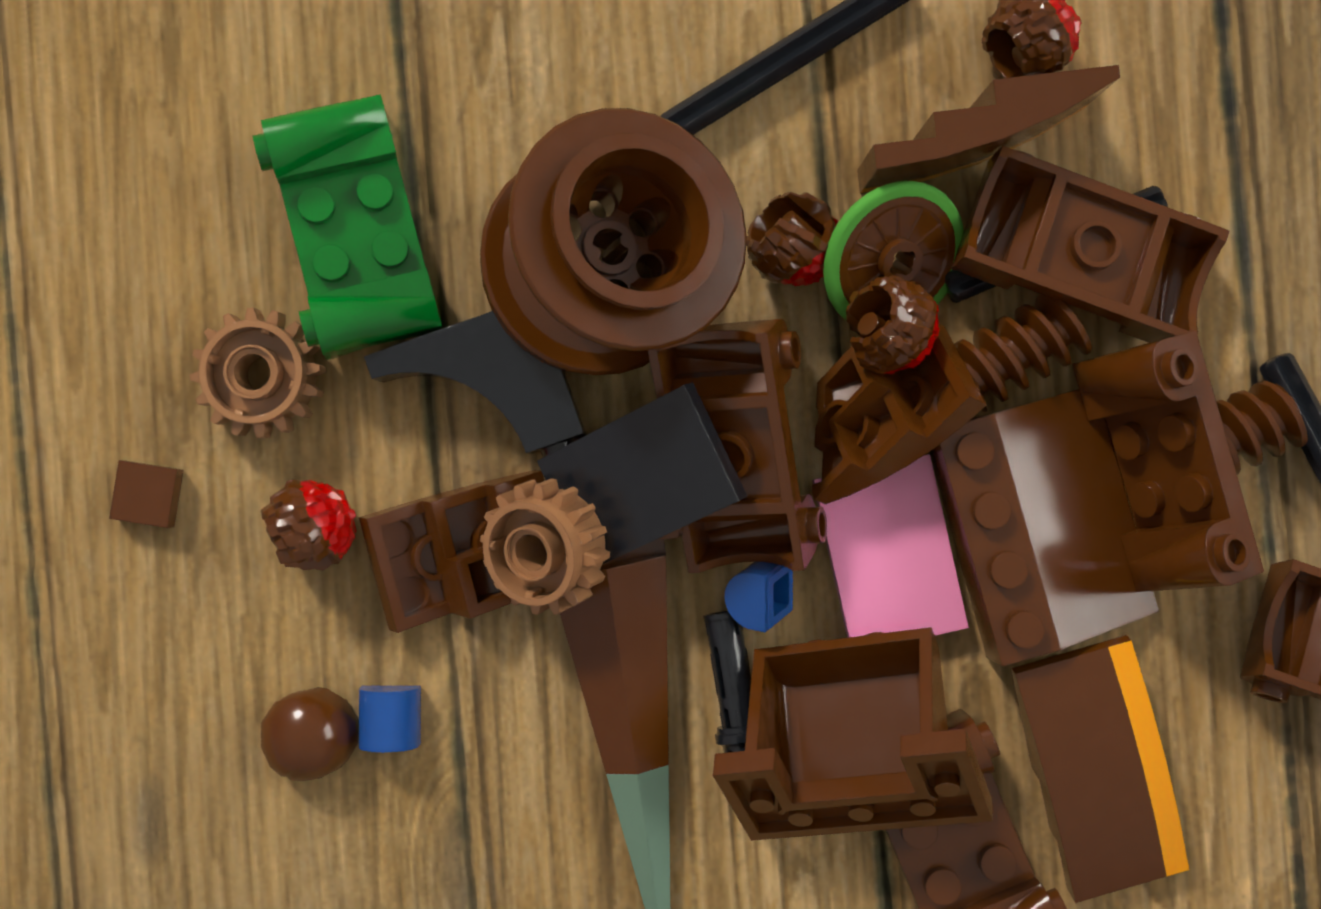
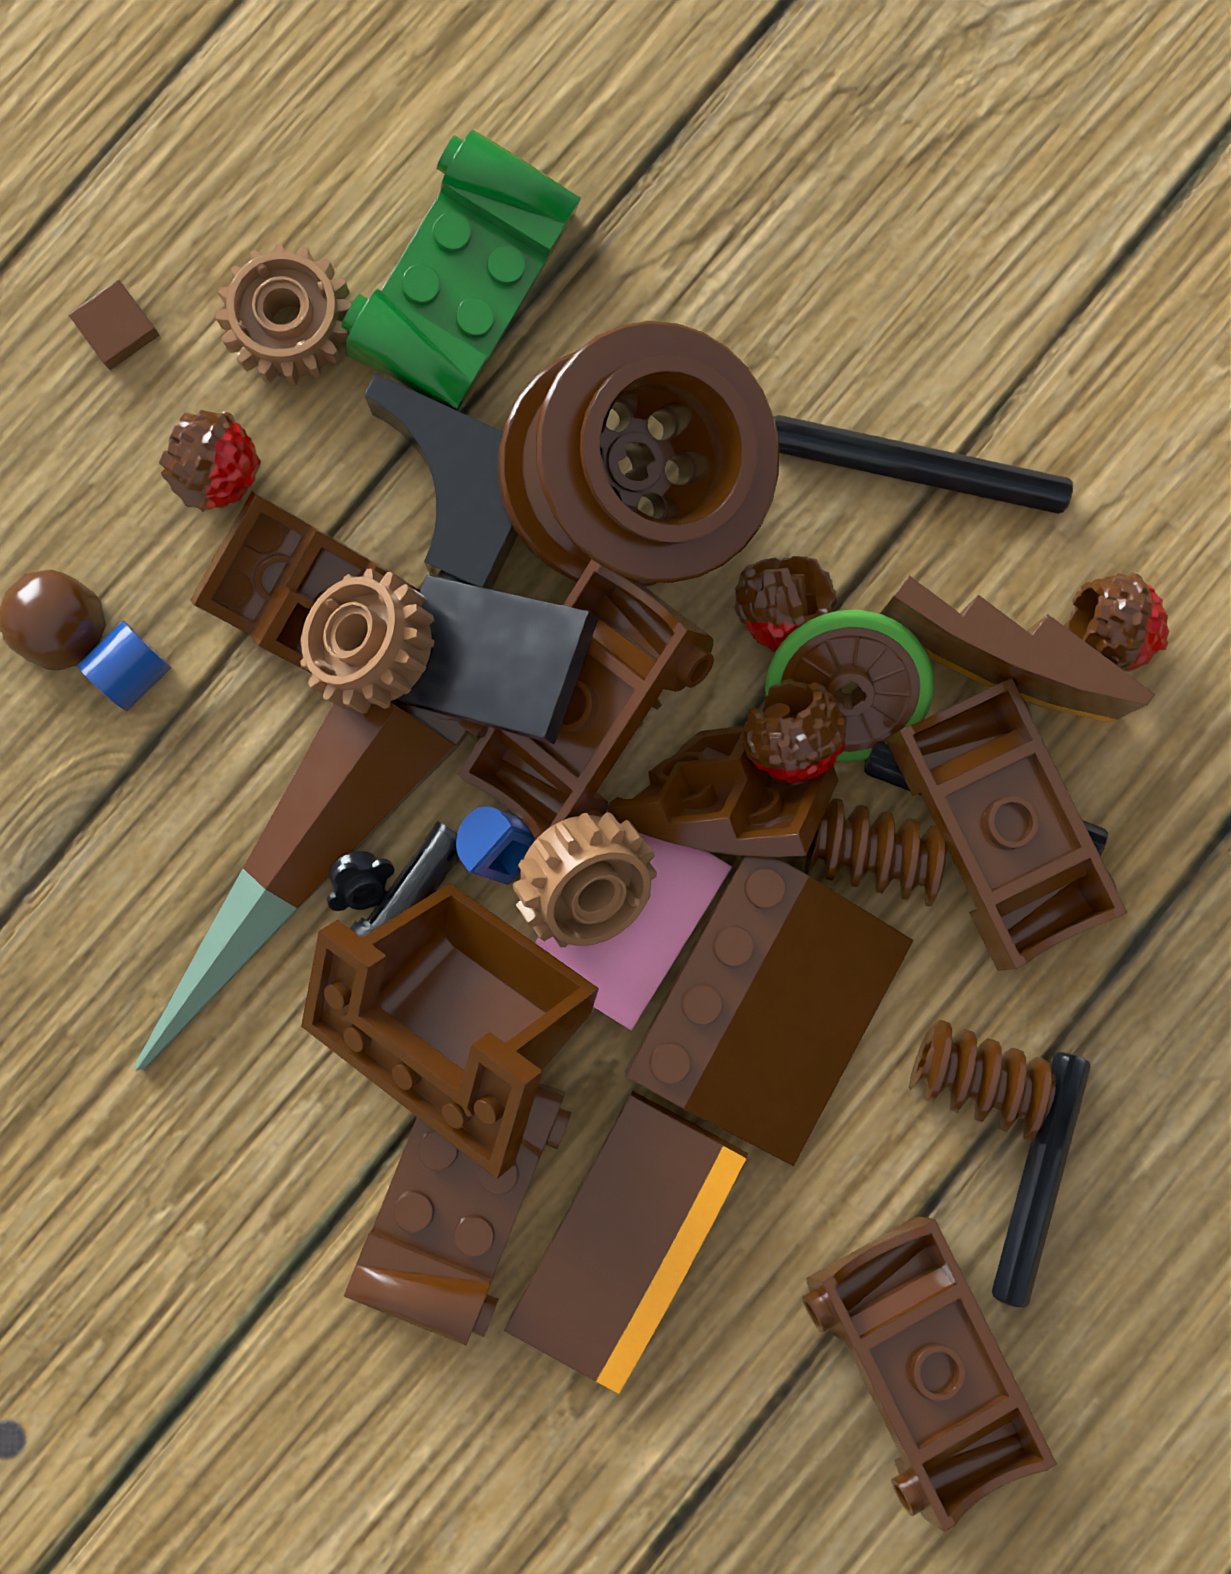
camera: 40 degrees right, 5 degrees down
reddish brown piece [1072,330,1264,592] -> none
none -> black plate [326,851,395,911]
none -> medium nougat gear [513,812,657,948]

